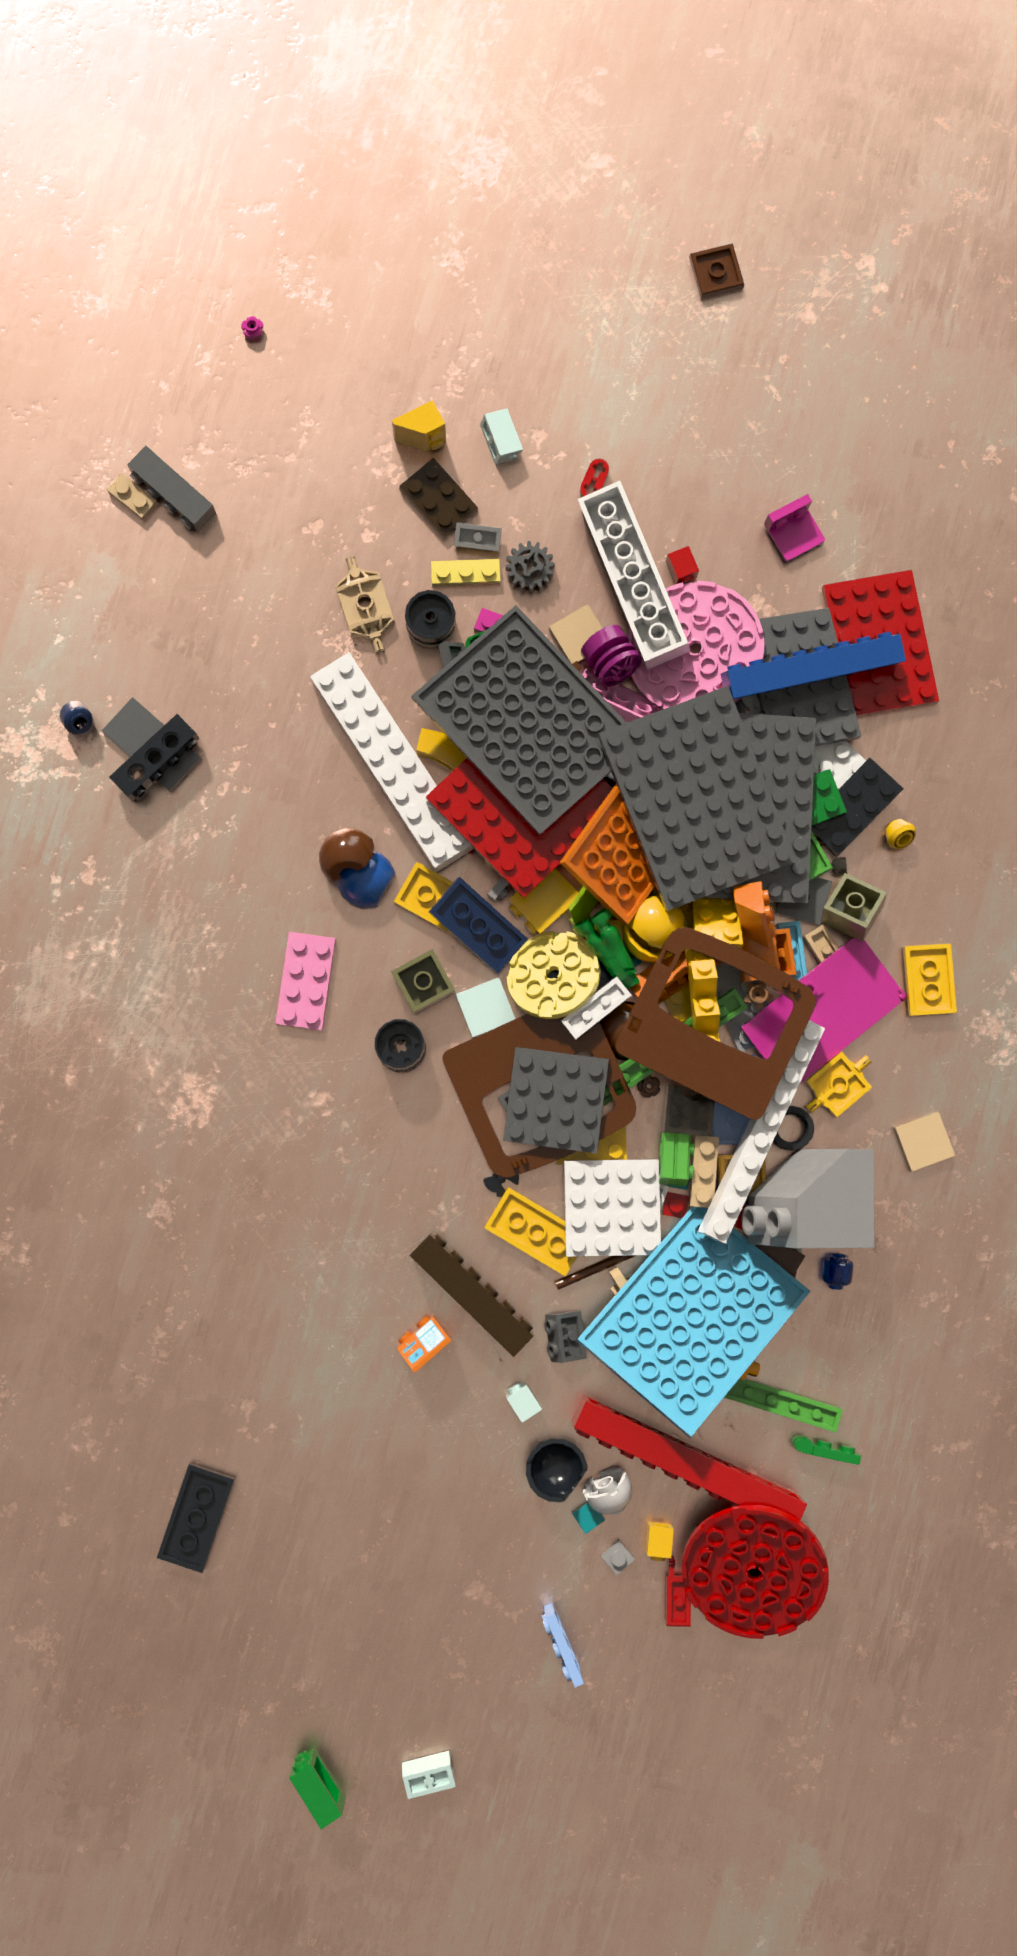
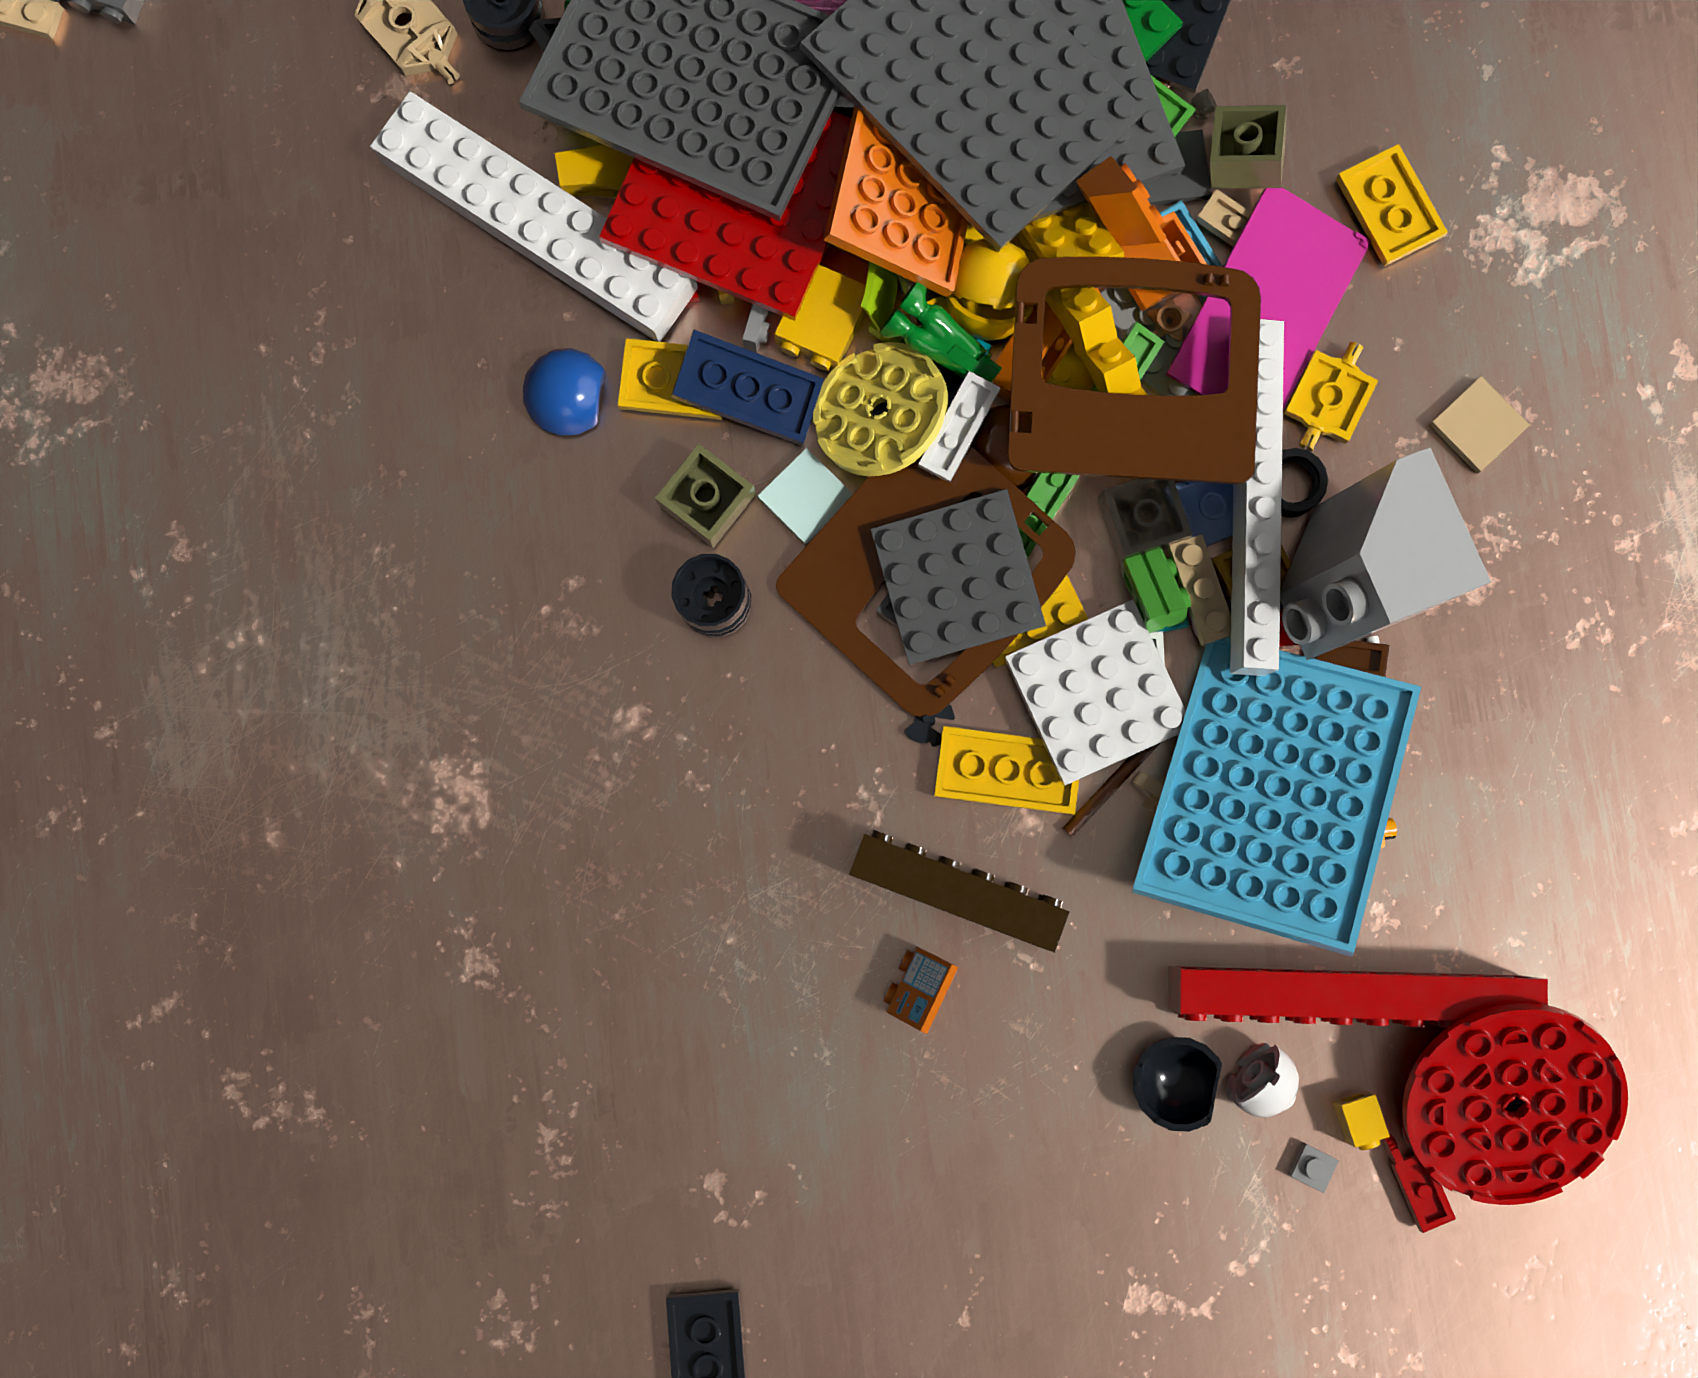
camera: 15 degrees left, 0 degrees up
dark blue head [59,701,93,735] -> none
dark grey tile [101,697,202,792] -> none
black brick [109,714,200,801] -> none
bright pink plate [275,932,336,1031] -> none
reddish brown cylinder [319,828,374,882] -> none
light aqua brick [506,1382,542,1423] -> none
light blue plate [542,1602,584,1687] -> none
dark grey bracket [544,1310,587,1363] -> none
teal tile [572,1502,605,1534] -> none
reddish brown plate [637,1075,660,1098] -> none
red plate [661,1192,690,1218] -> none
bright green plate [724,1379,843,1433] -> none
green hinge [792,1435,861,1465] -> none
clear blue head [822,1253,854,1290] -> none
yellow cone [885,819,916,849] -> none

